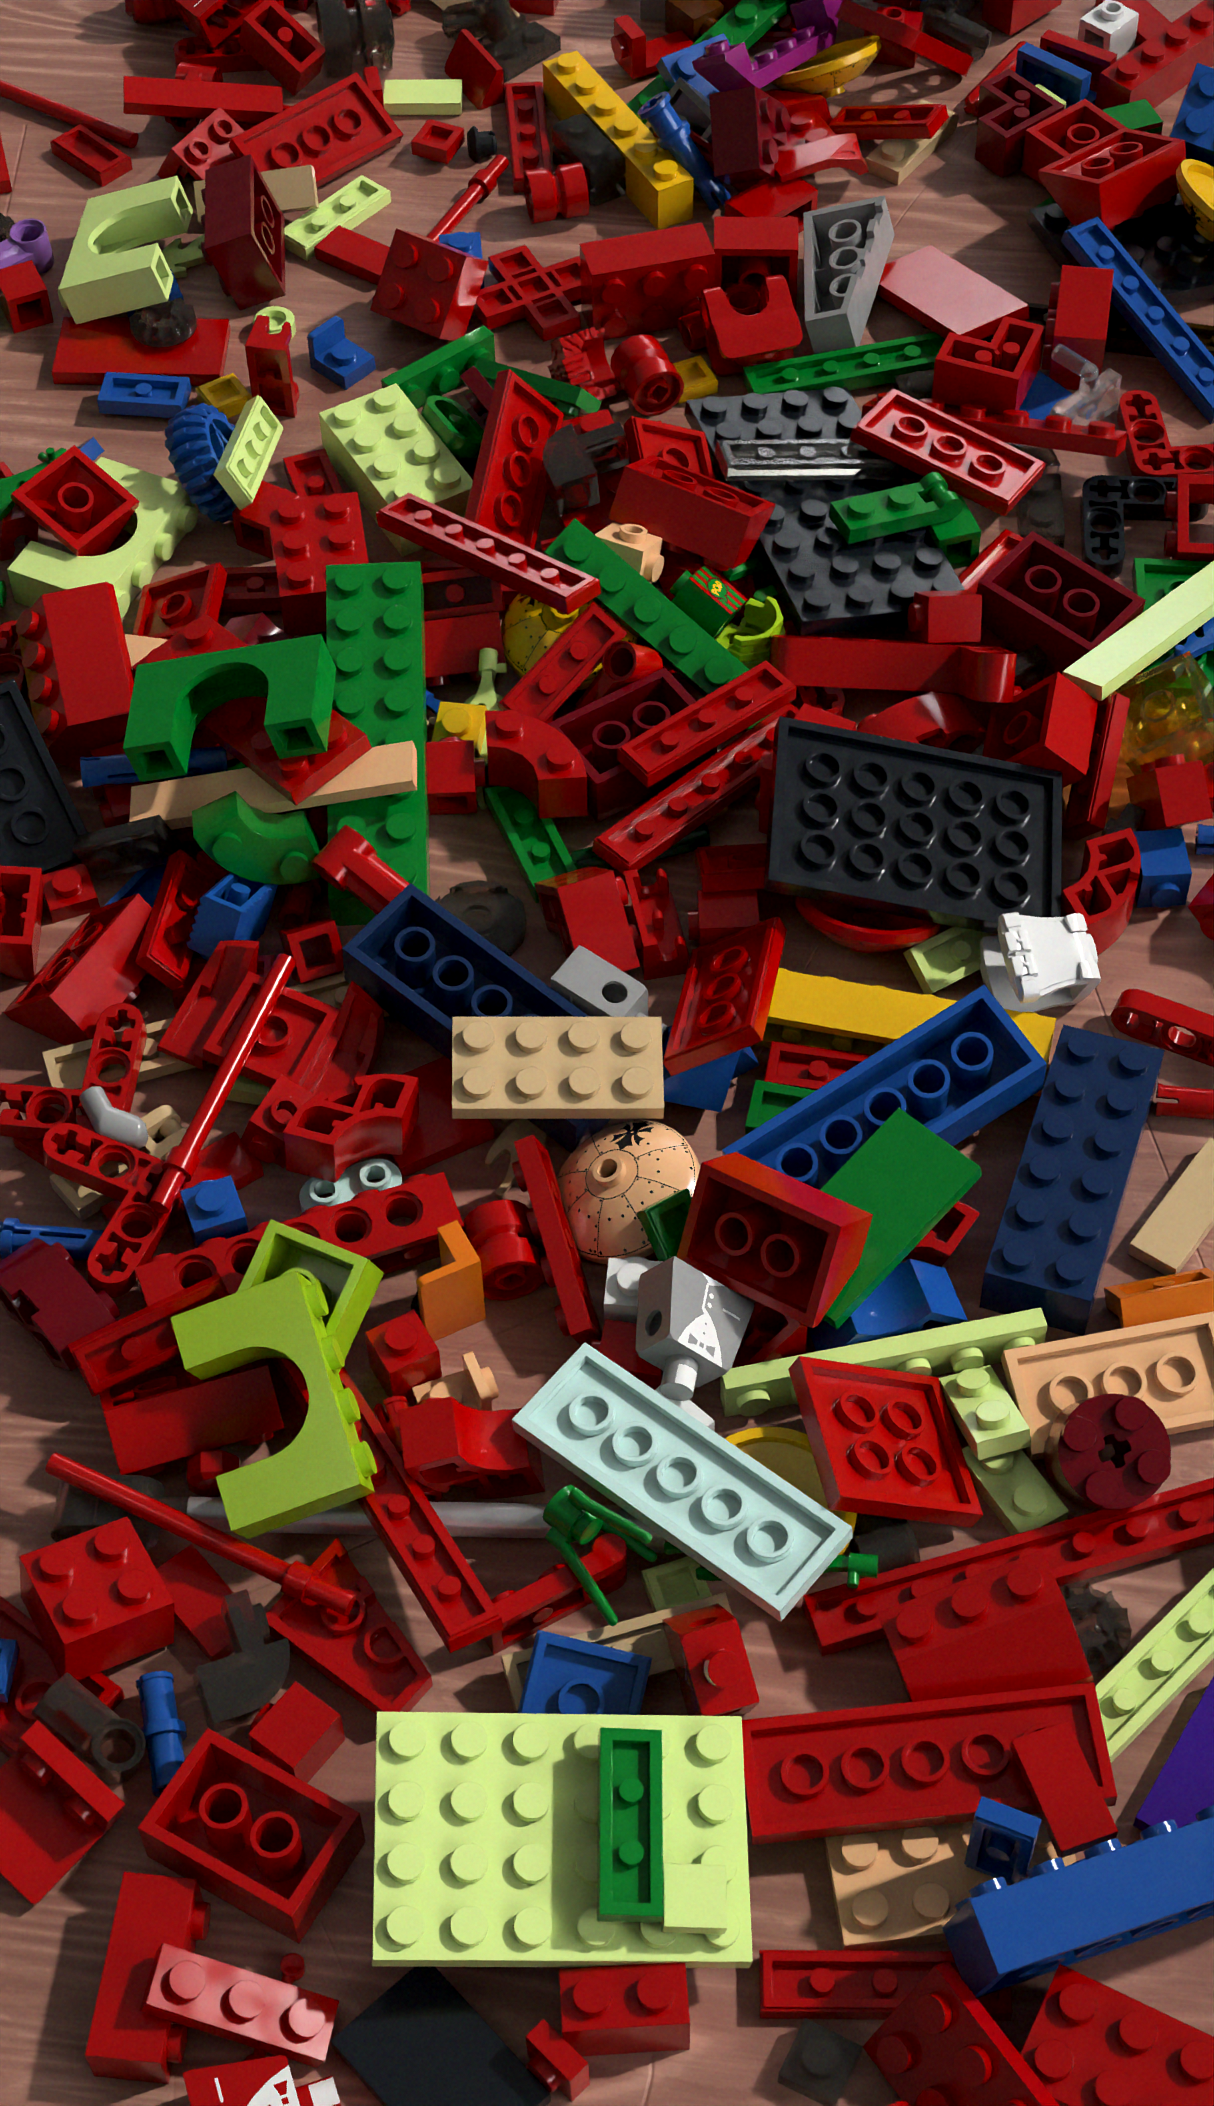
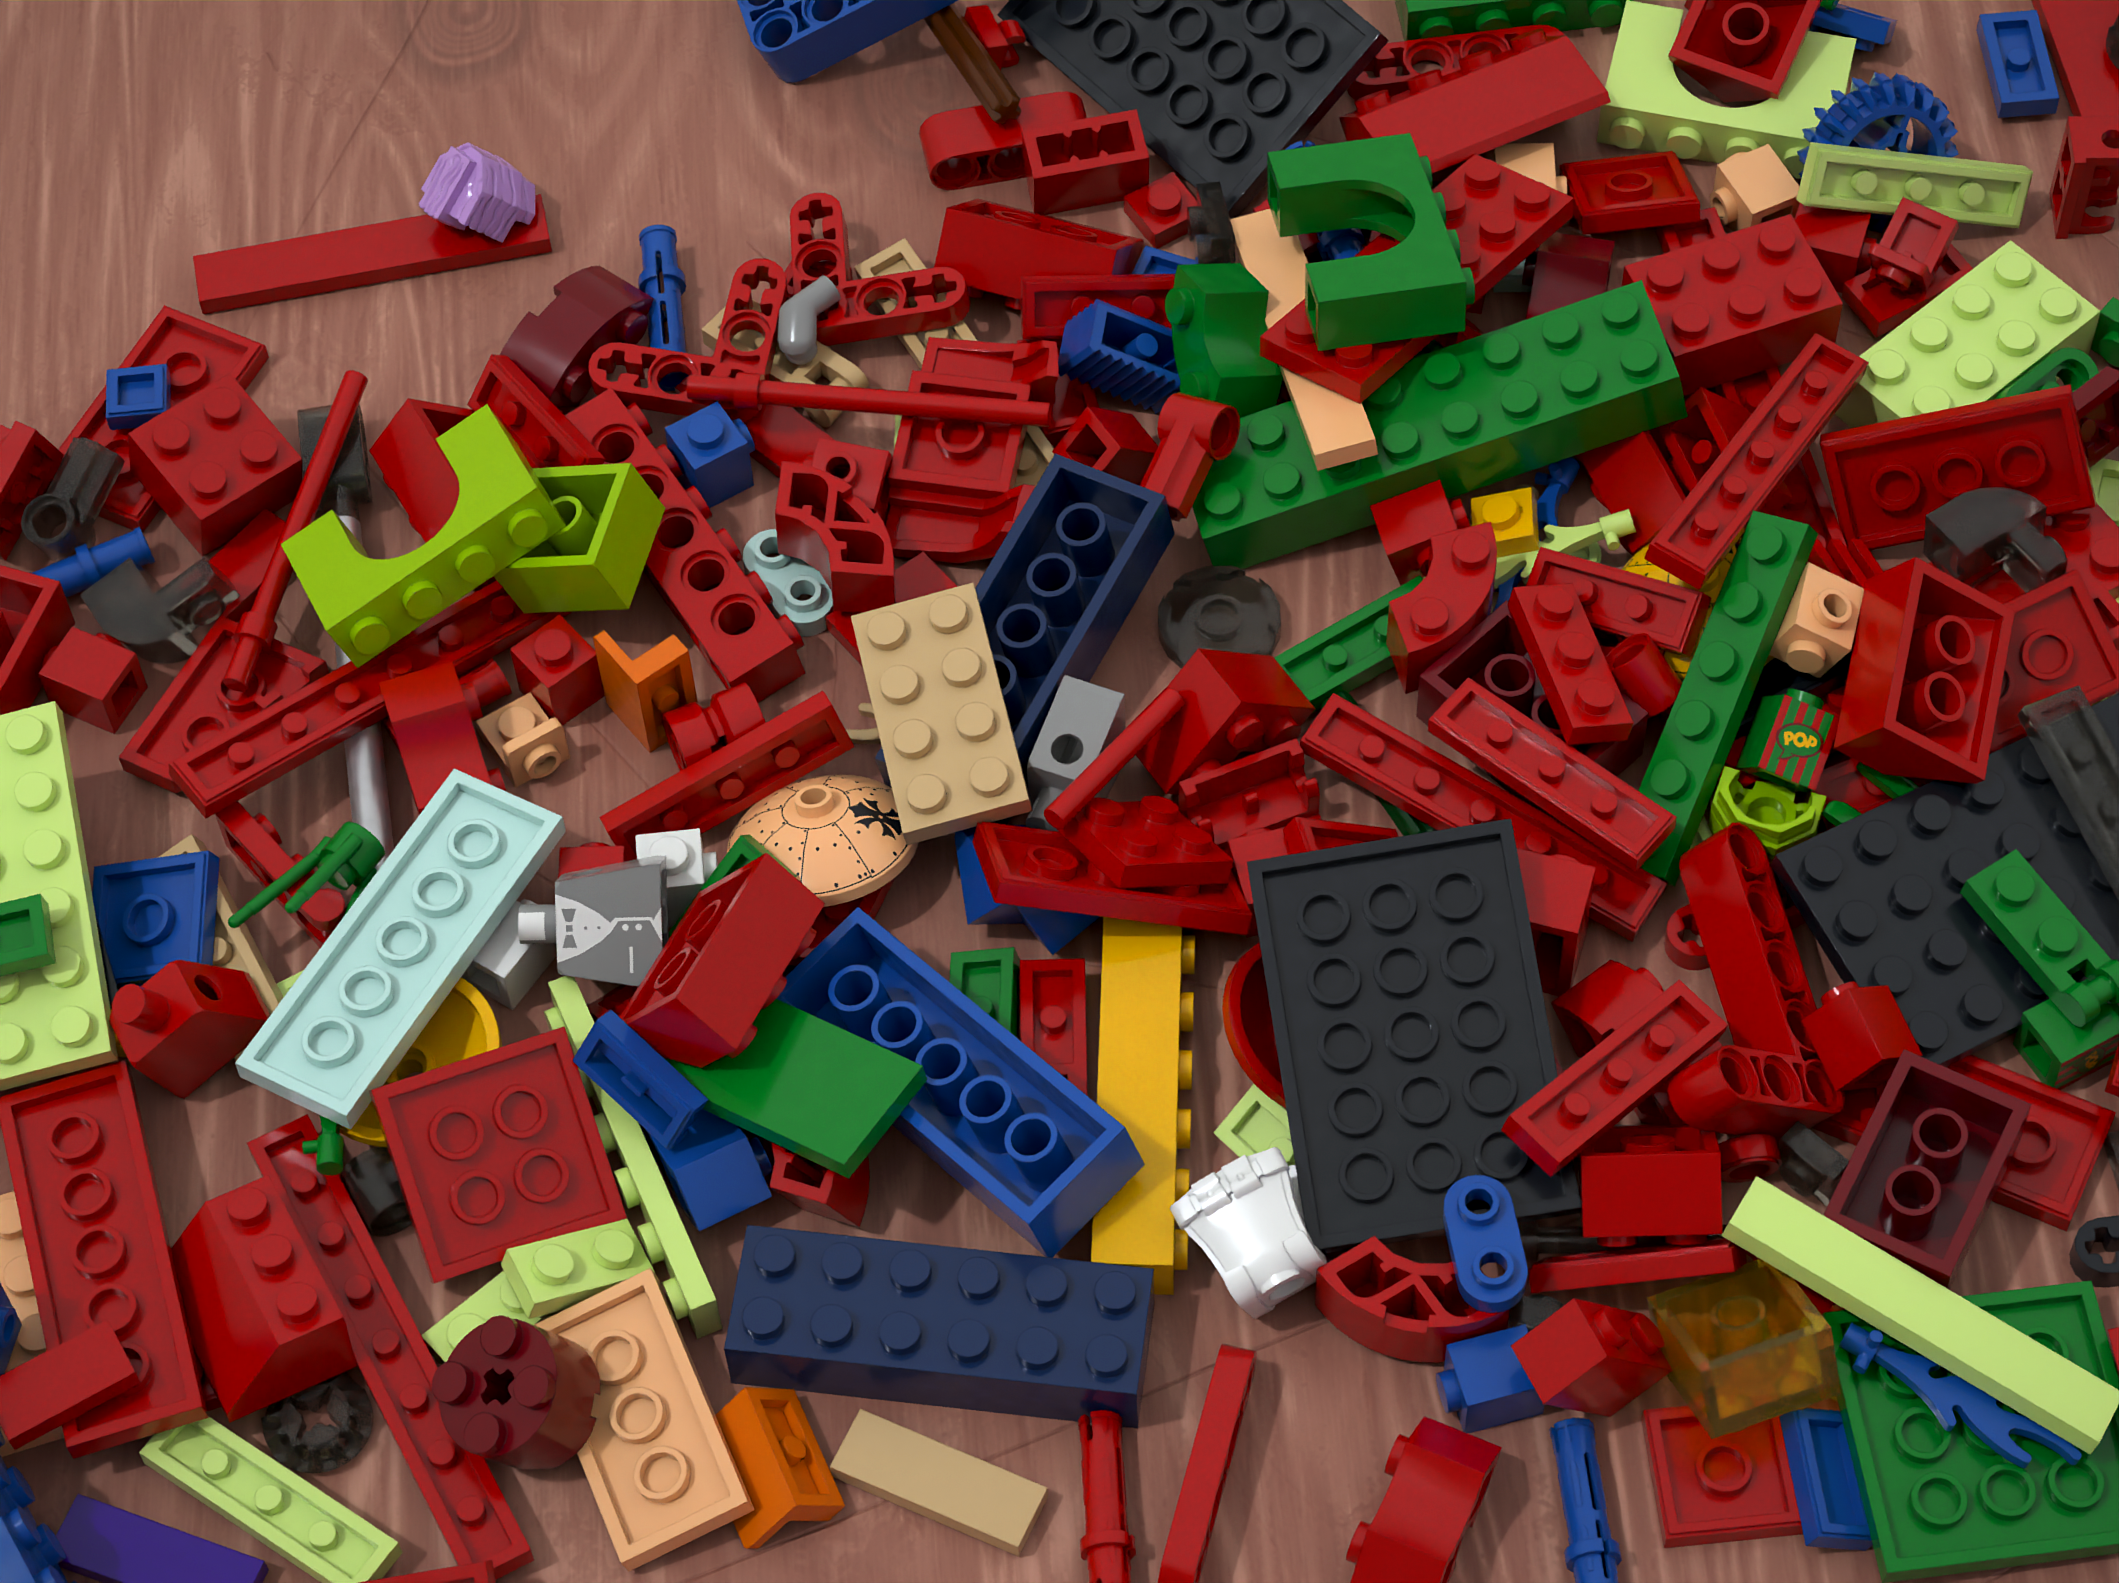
camera: 80 degrees right, 5 degrees up
red tile [187,1450,241,1497] -> none
yellow tile [195,373,252,419] -> none
none -> blue tile [572,1010,708,1150]
none -> red bar [1044,688,1184,829]
none -> red plate [1057,795,1234,888]
none -> blue plate [1443,1175,1528,1313]
none -> red plate [1501,979,1728,1177]
none -> red plate [1508,583,1634,745]
none -> light nougat brick [1710,144,1800,232]
none -> red bracket [1868,197,1959,291]

